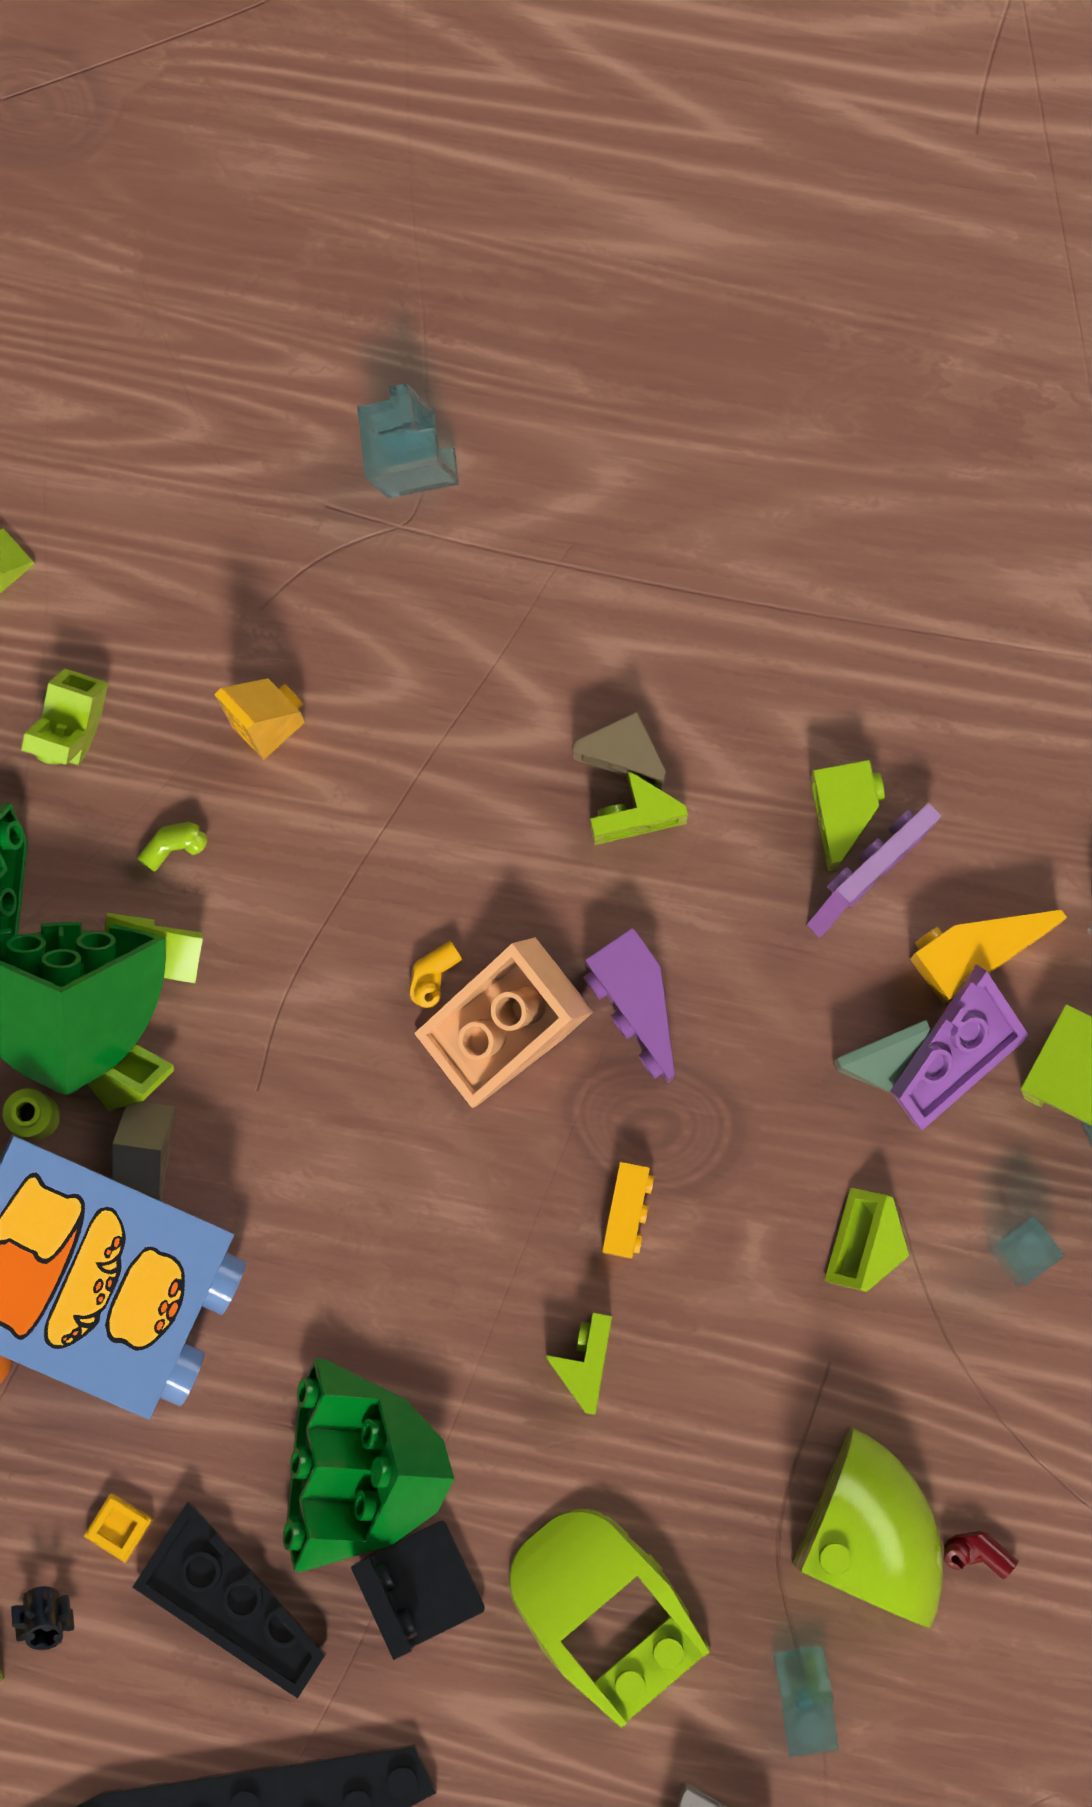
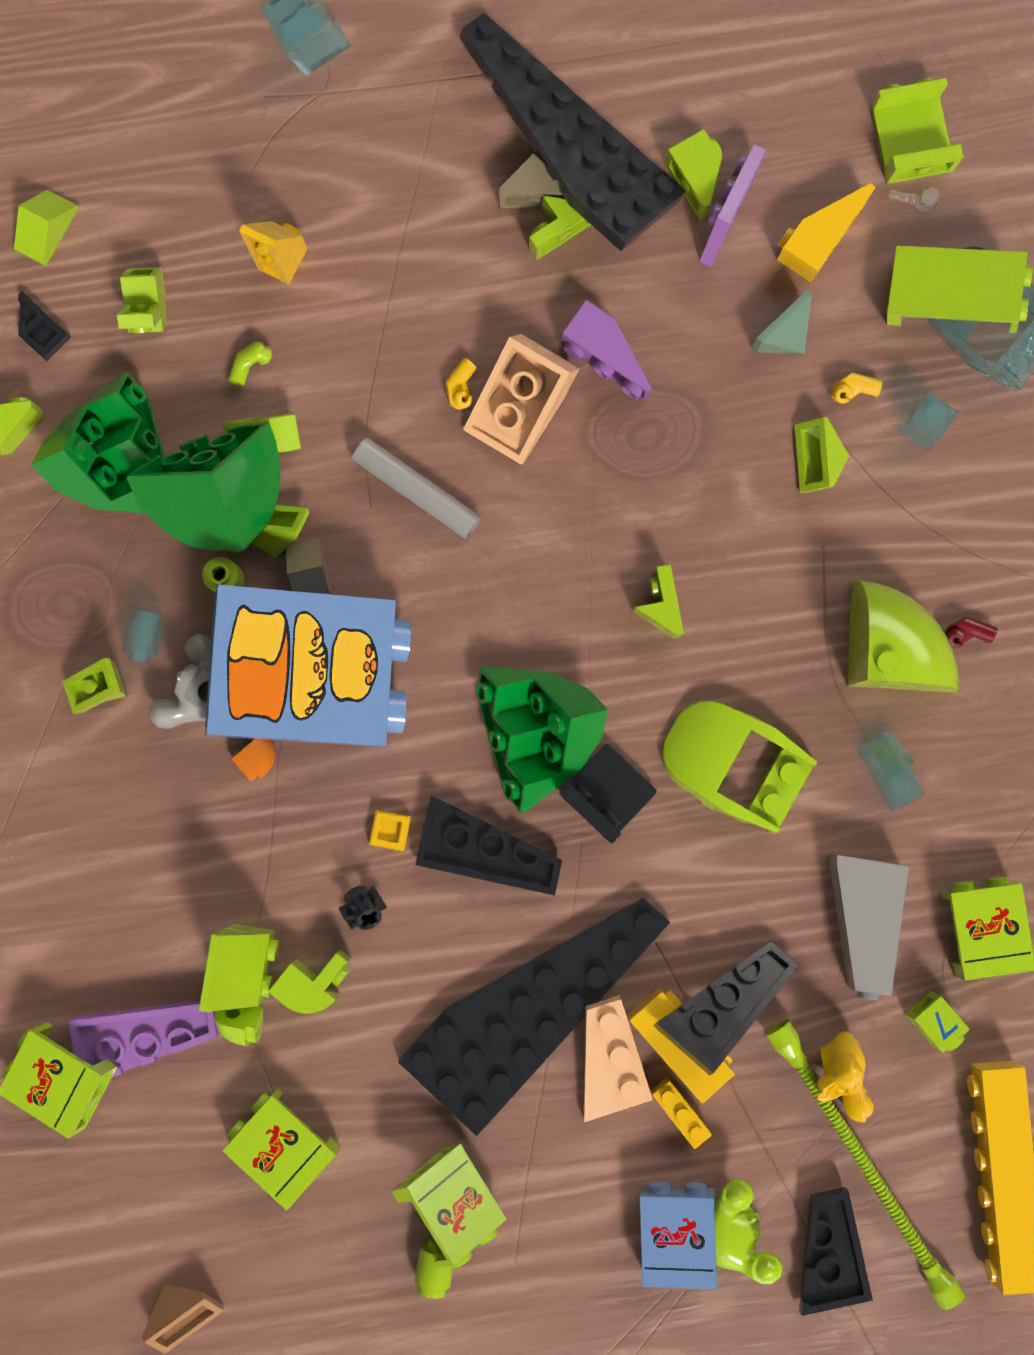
camera: 25 degrees left, 5 degrees up
yellow piece [602,1162,654,1259] -> none
medium lavender wing [890,964,1029,1130] -> none
none -> light grey piece [352,437,481,540]
none -> black wing [459,13,686,251]
none -> yellow arm [831,373,883,404]

